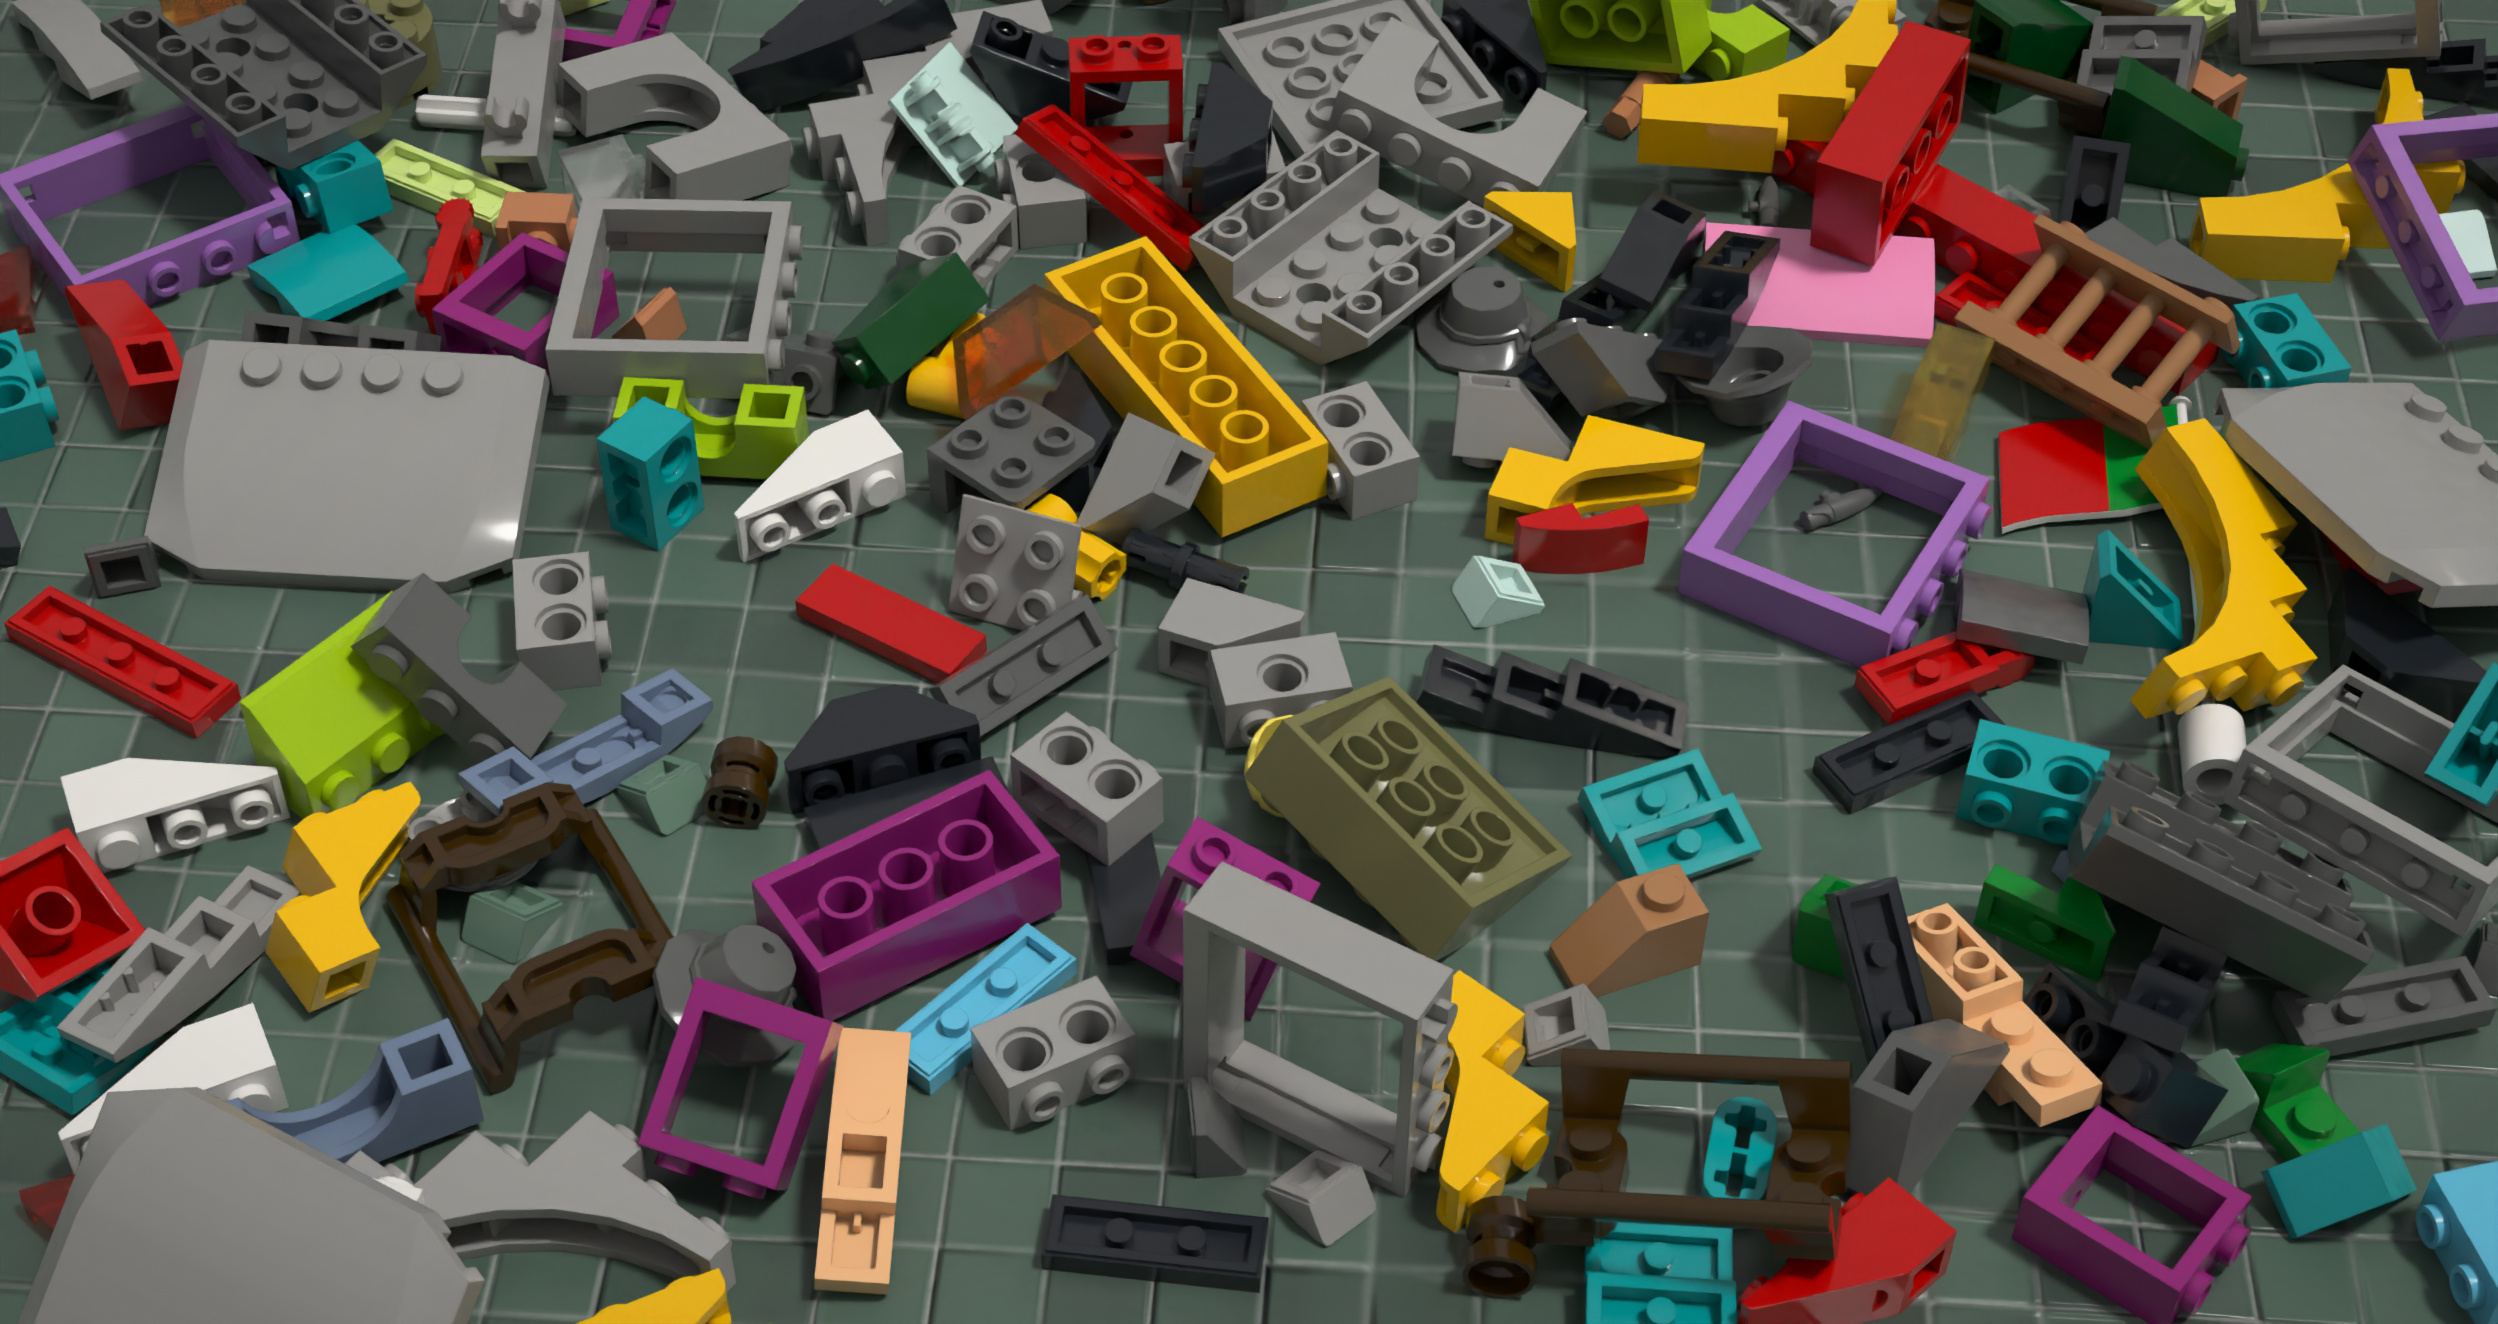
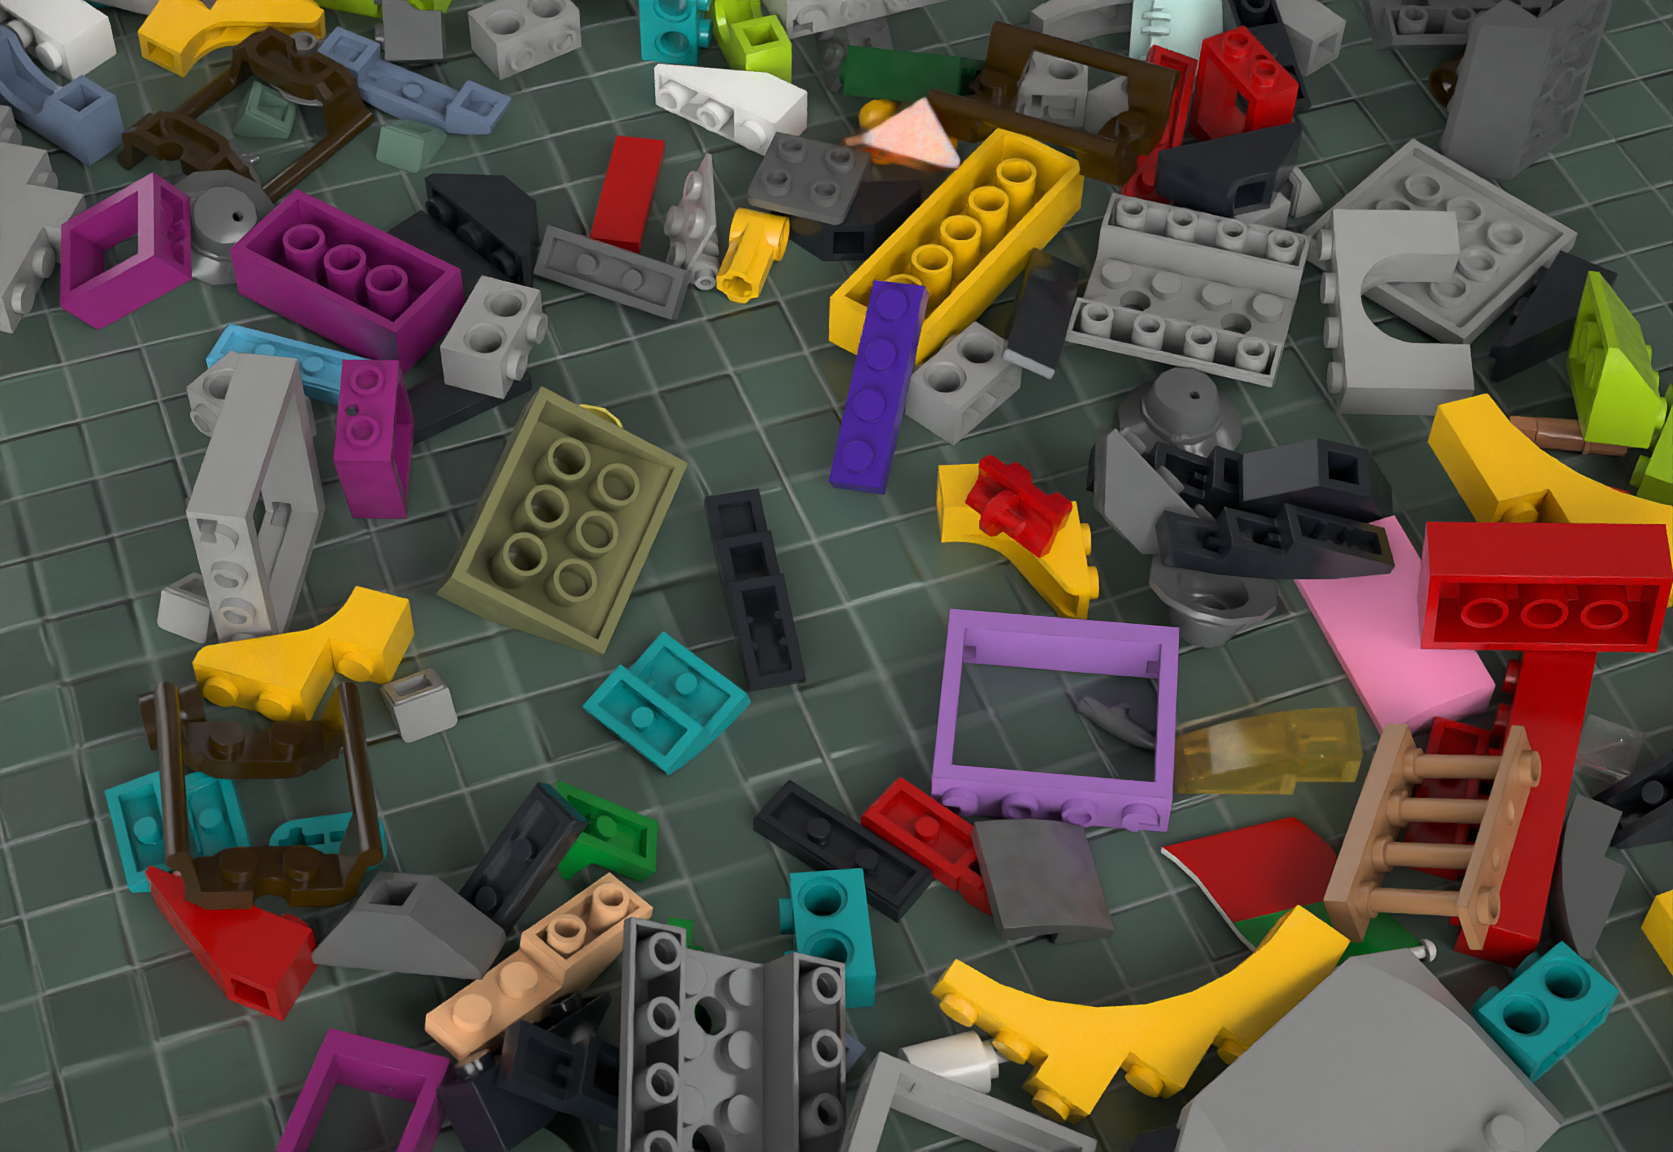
camera: 65 degrees right, 5 degrees up
dark brown wheel [701,736,778,829] -> none
light nougat slope [814,1028,911,1295] -> none
black tile [1041,1194,1269,1293] -> none
light grey slope [1076,412,1216,545] -> none
black pin [1122,528,1250,594] -> none
light grey slope [1158,578,1305,687] -> none
light grey brick [1210,632,1353,749] -> none
light grey slope [1451,372,1573,468] -> none
light aqua slope [1452,555,1545,628] -> none
yellow slope [1483,191,1576,293] -> none
red slope [1512,503,1649,574] -> none
medium nougat slope [1549,863,1709,997] -> none
teal slope [2082,529,2184,650] -> none
none -> dark purple plate [828,280,929,495]
none -> dark brown piece [926,21,1180,188]
none -> red hips [965,454,1073,558]
none -> black slope [1002,247,1080,380]

